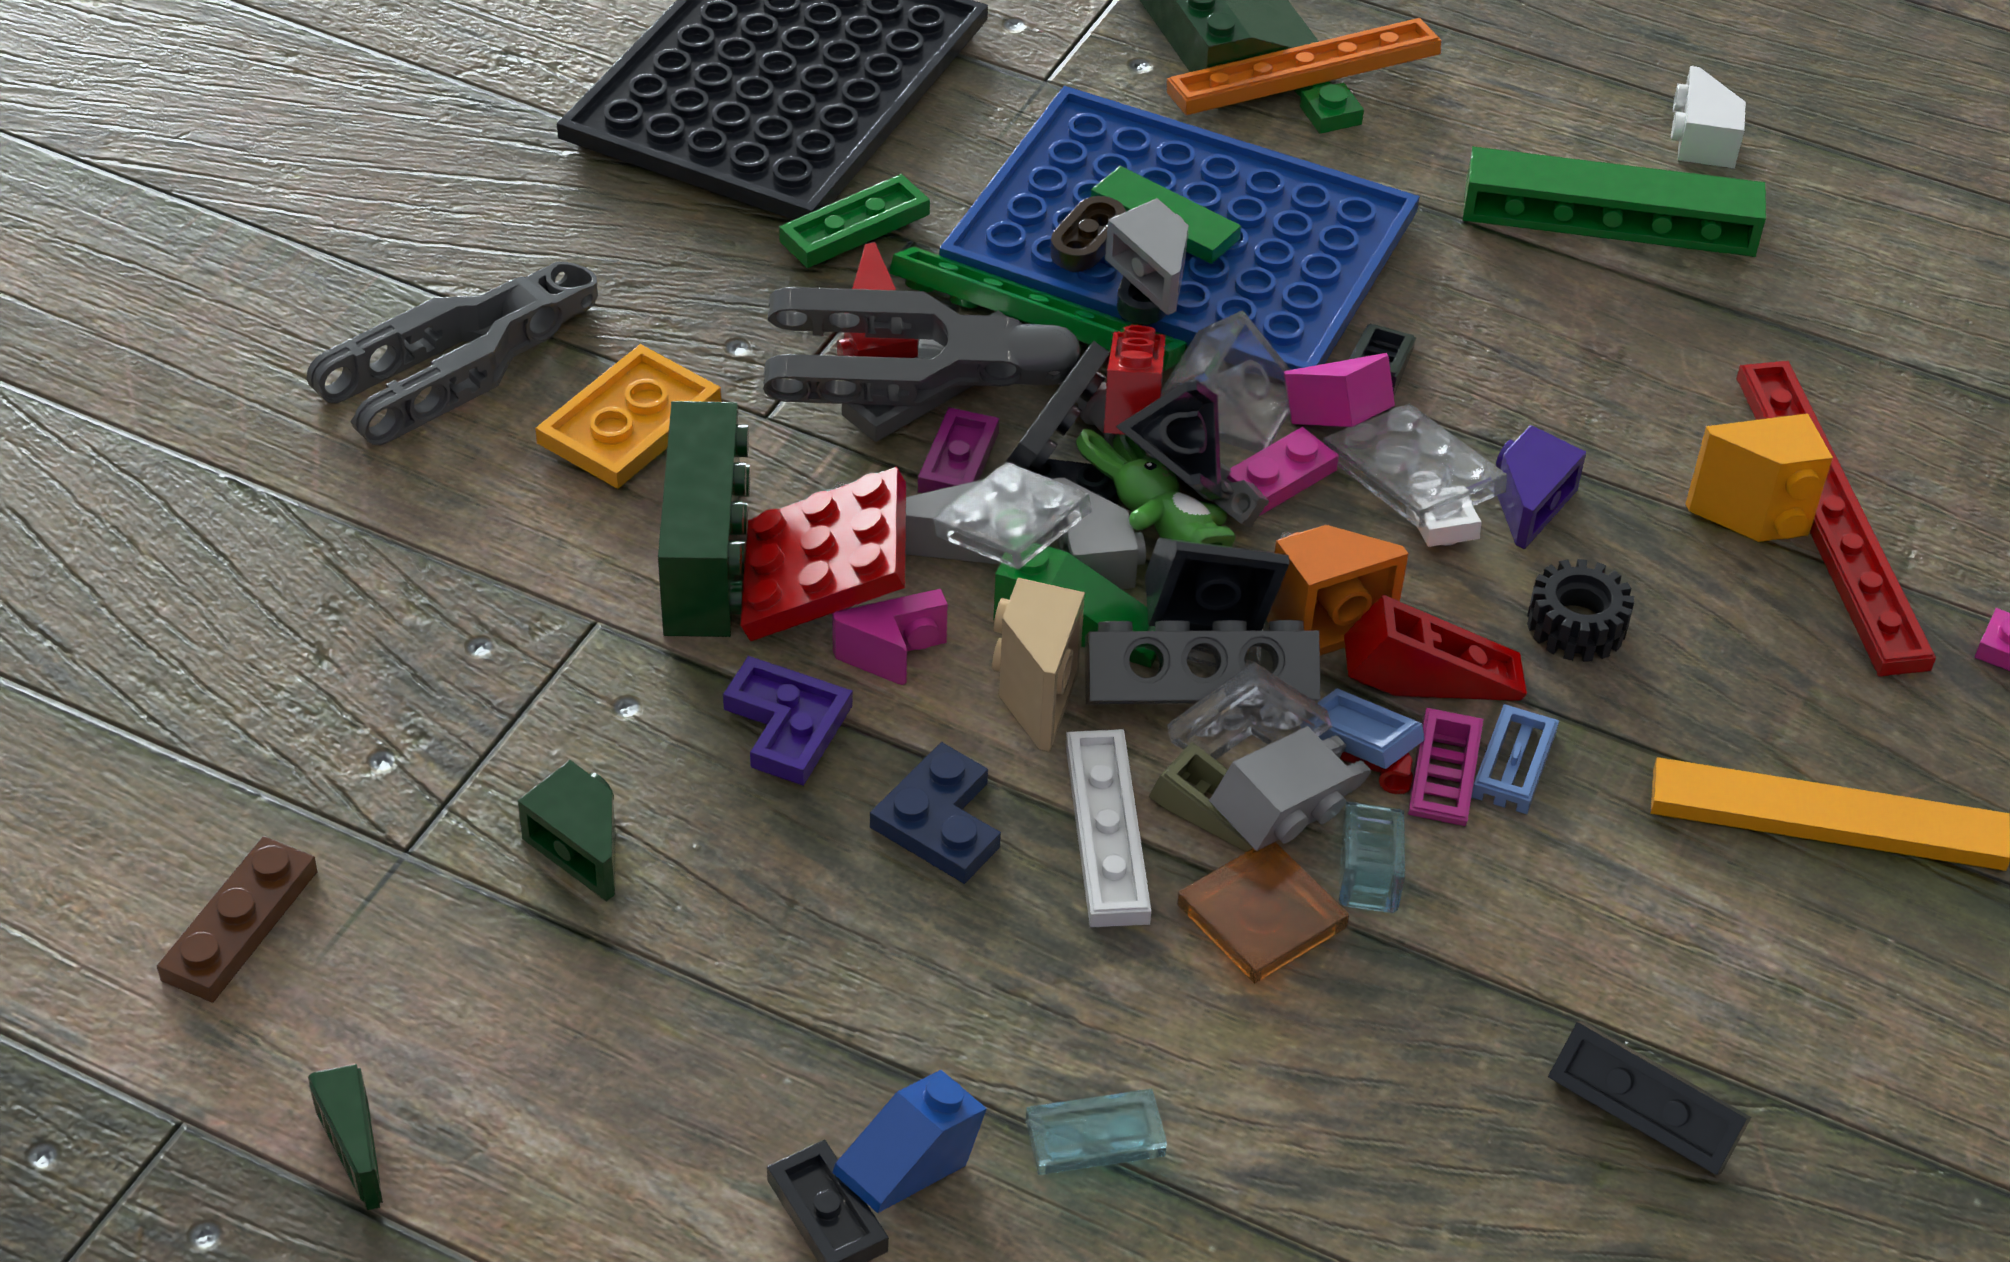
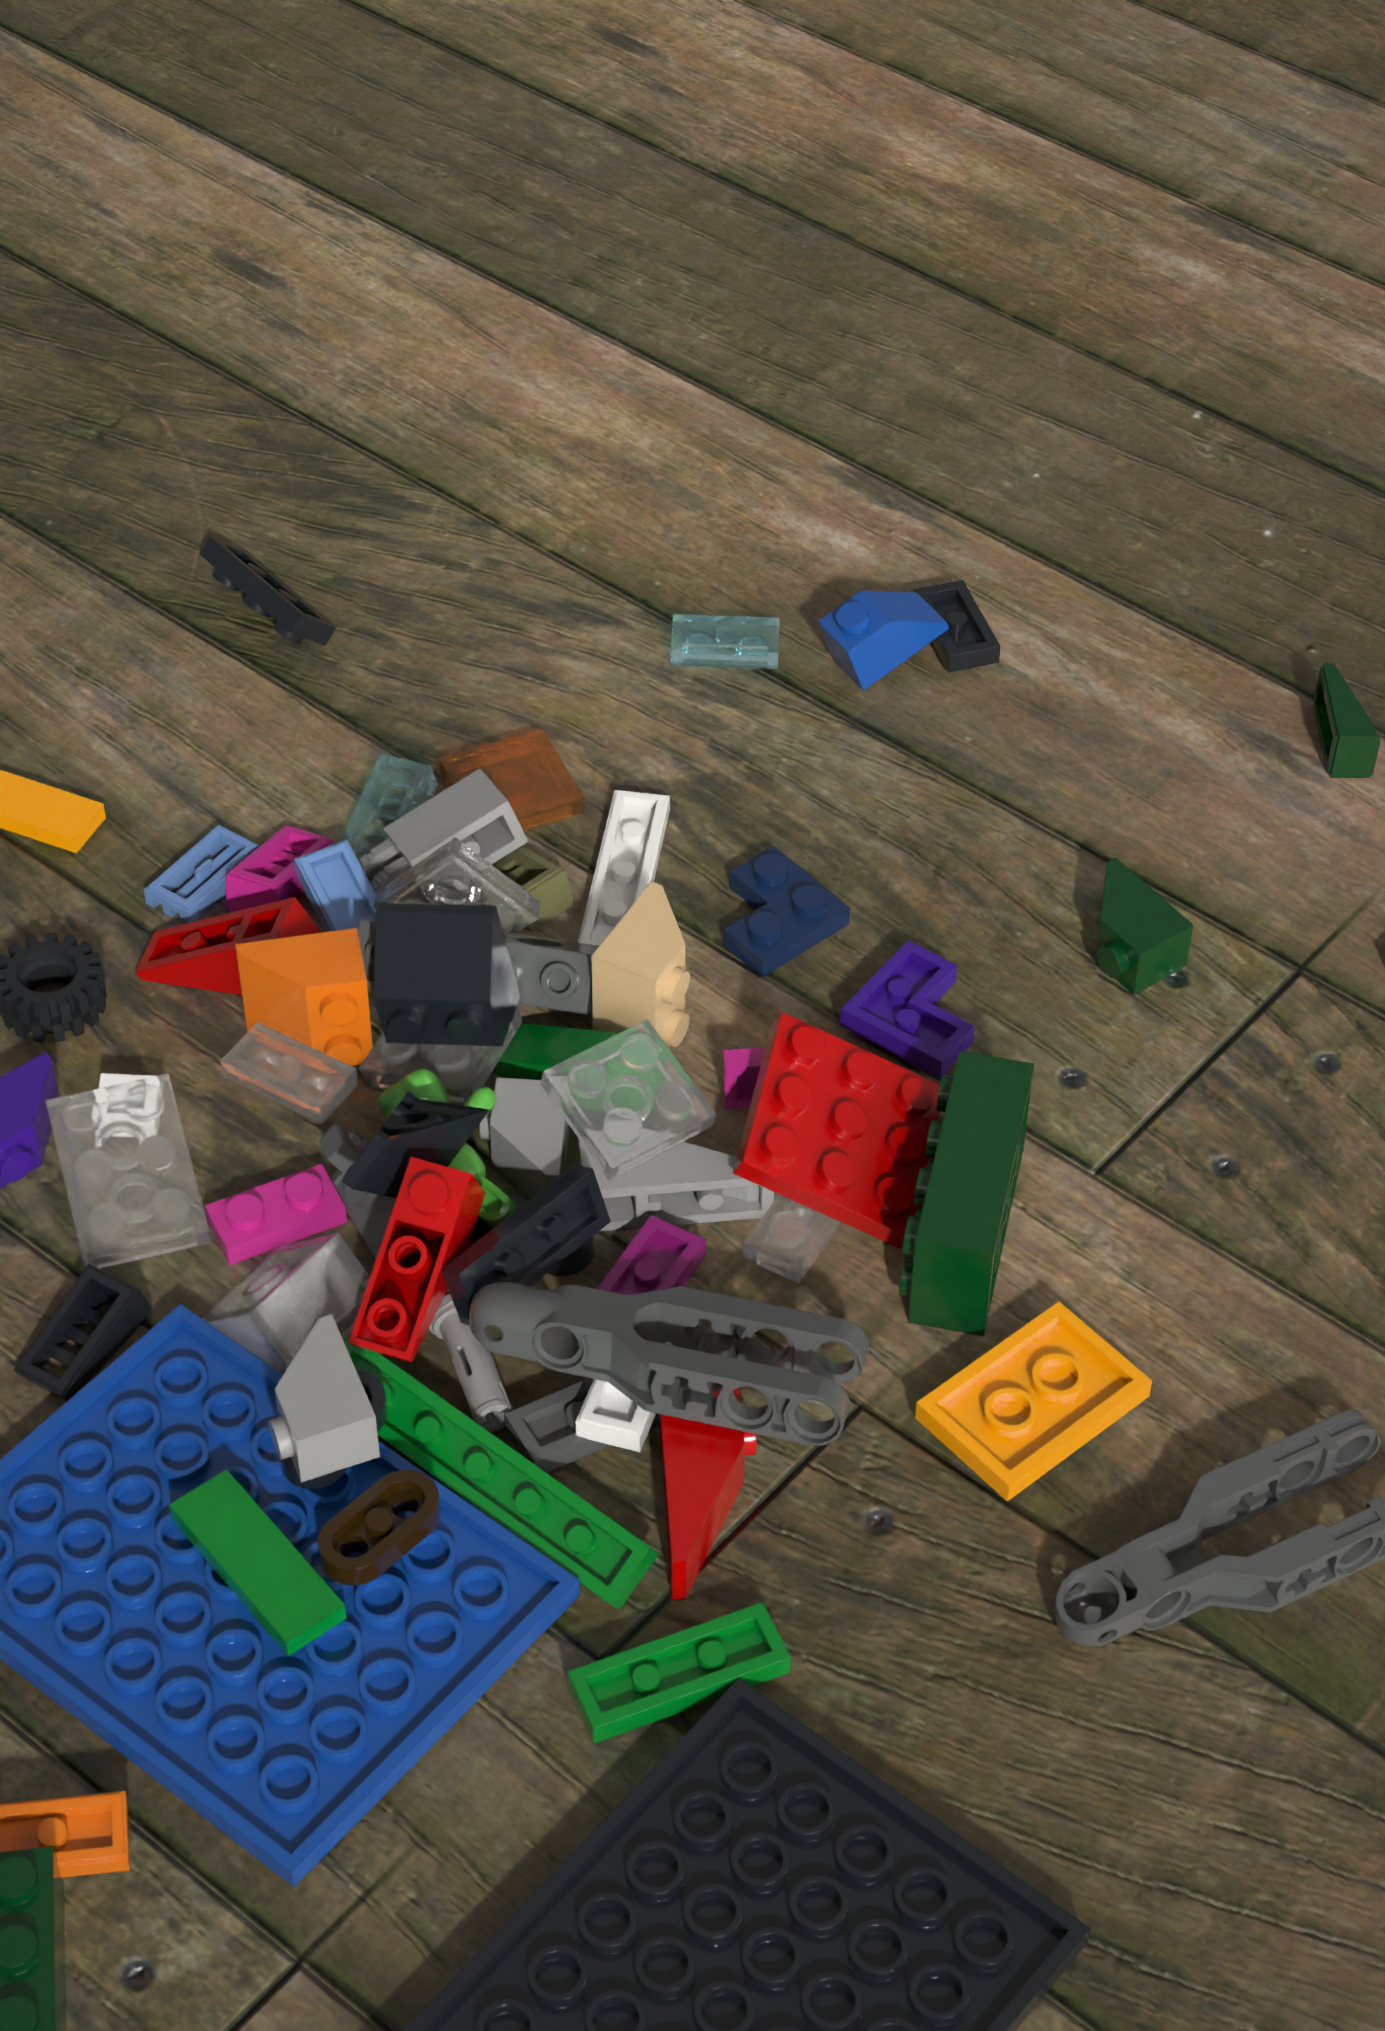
camera: 165 degrees left, 0 degrees up
dark pink slope [1284,353,1395,427] -> none

